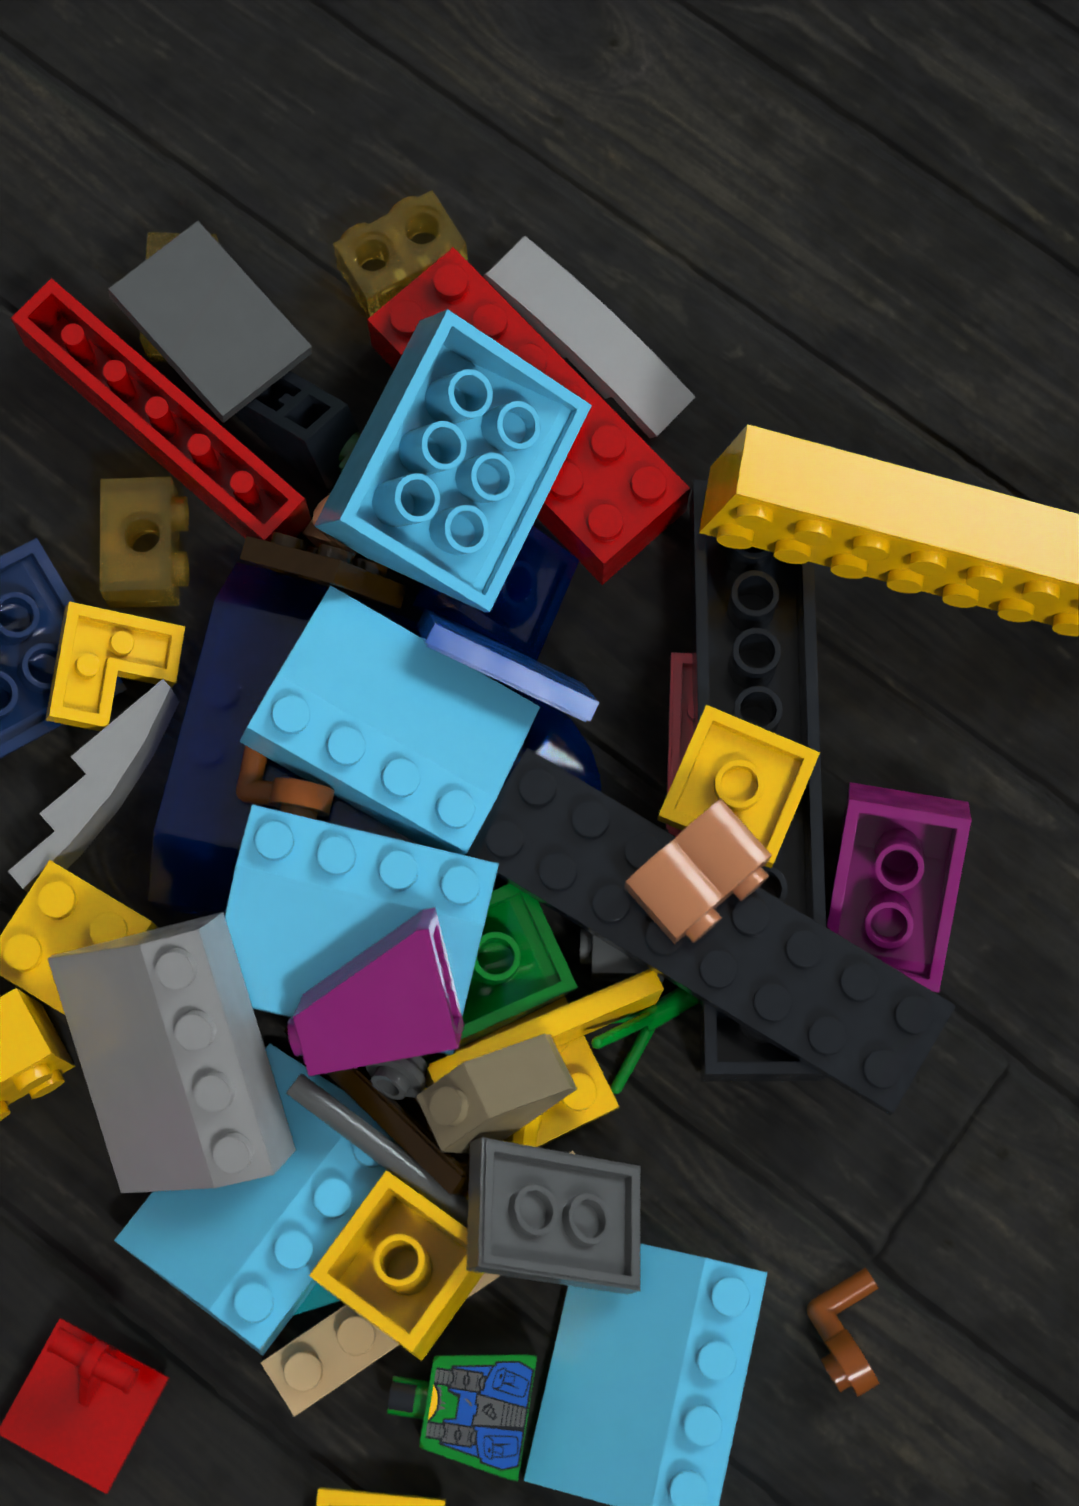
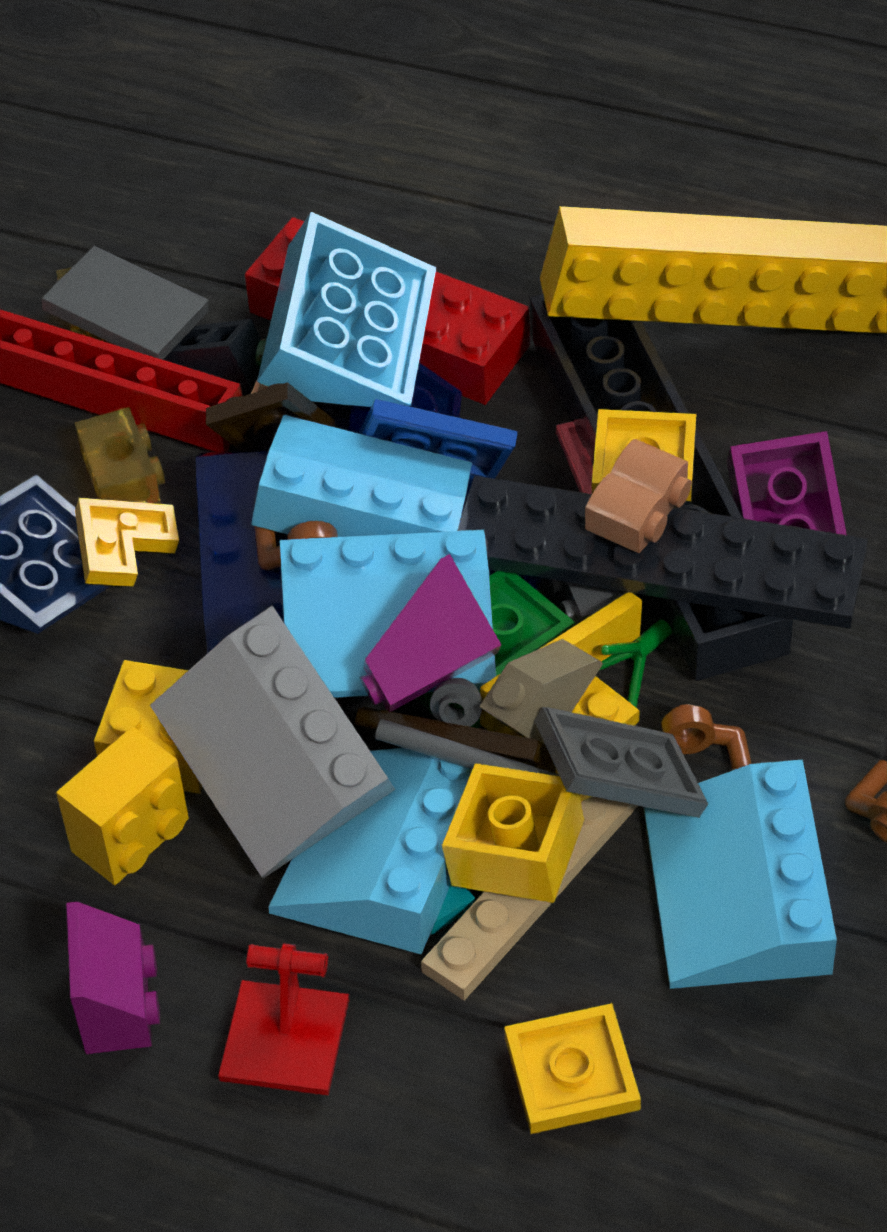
camera: 15 degrees left, 25 degrees down
light grey slope [8,679,179,893] -> none
clear yellow brick [333,190,468,317] -> none
torso [387,1354,537,1481] -> none
light grey slope [483,236,695,438] -> none
none -> dark orange plate [661,704,752,771]

